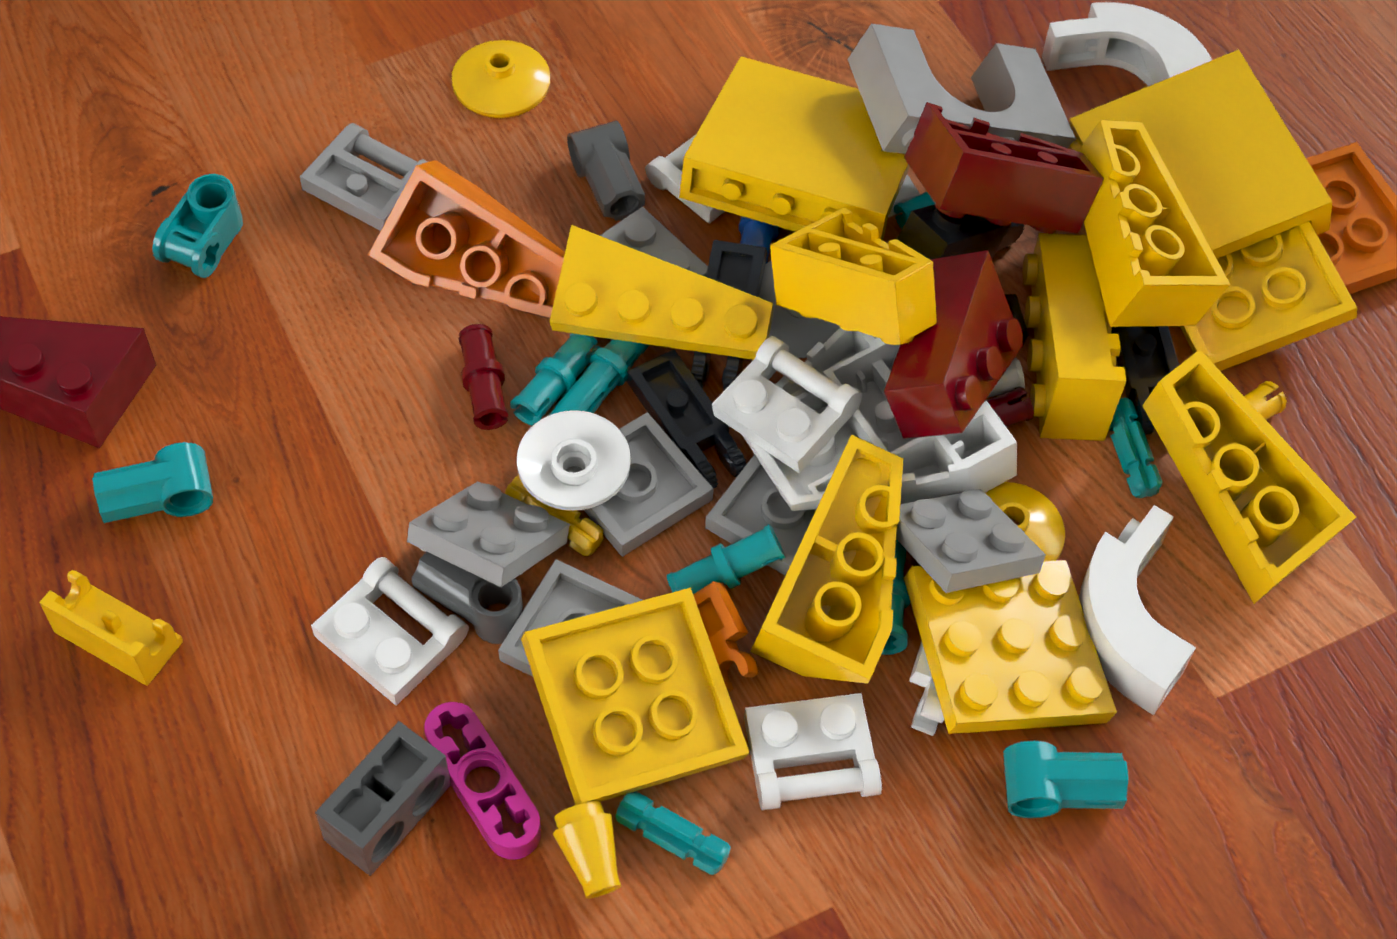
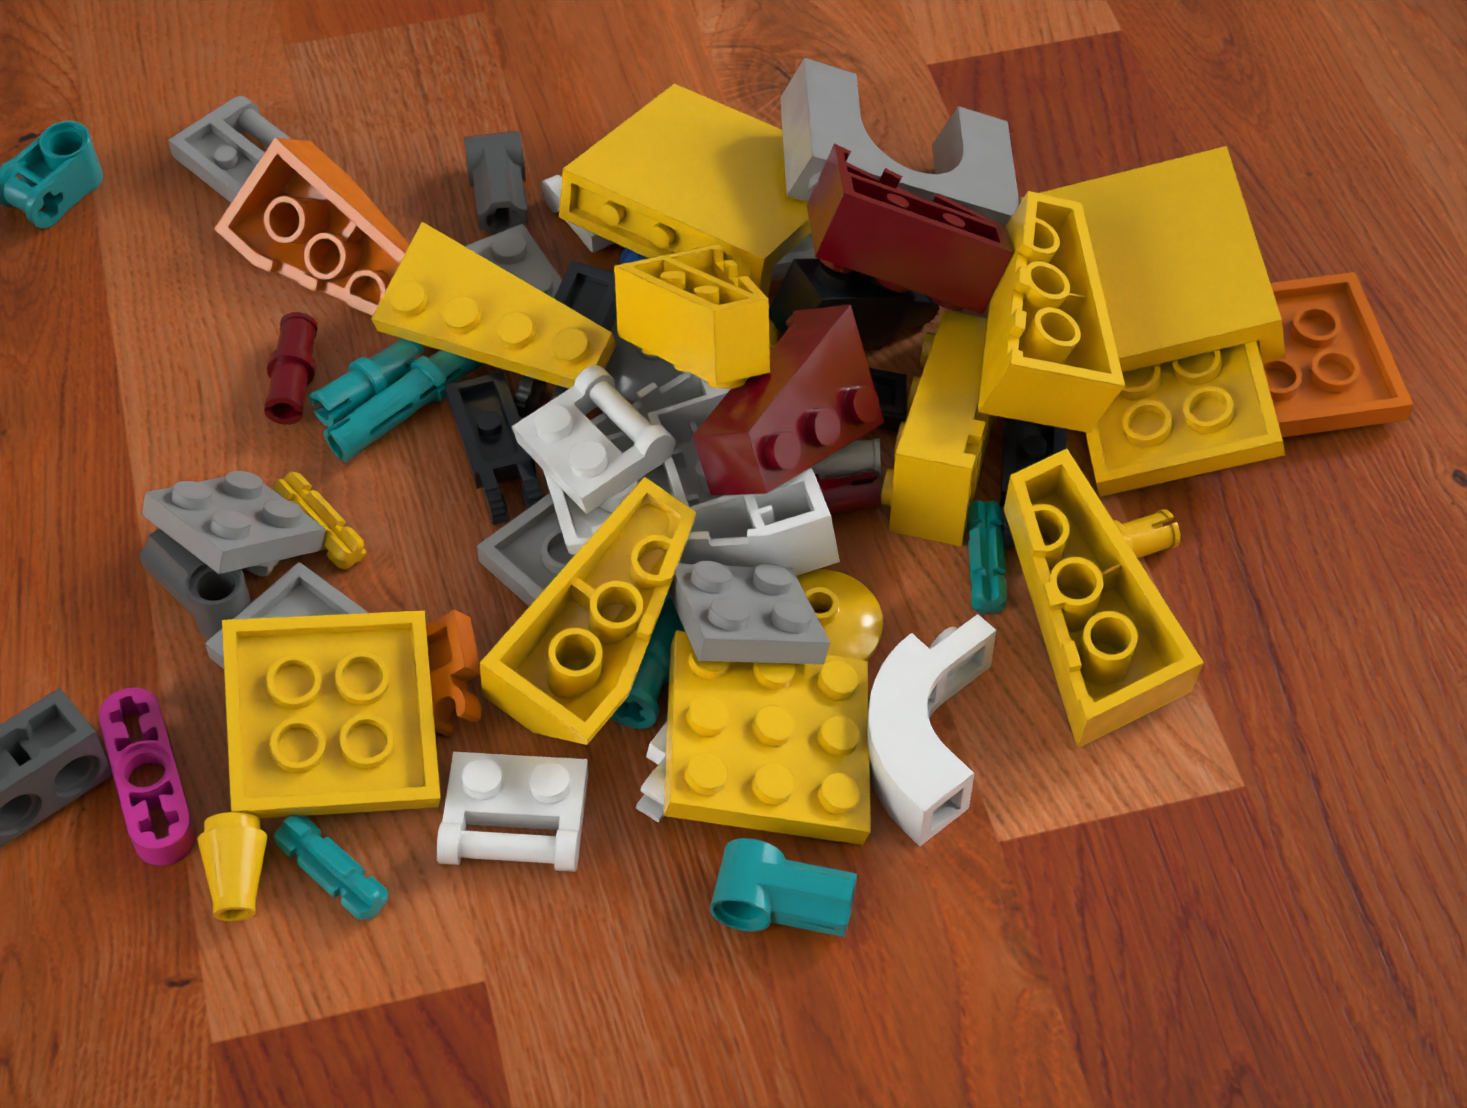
camera: 15 degrees right, 5 degrees down
white plate [311,557,469,706] -> none
yellow dish [452,40,550,118] -> none
white dish [517,410,631,511] -> none
light grey plate [565,412,713,557] -> none
teal pin [666,524,786,594] -> none
white arch [1042,2,1212,86] -> none

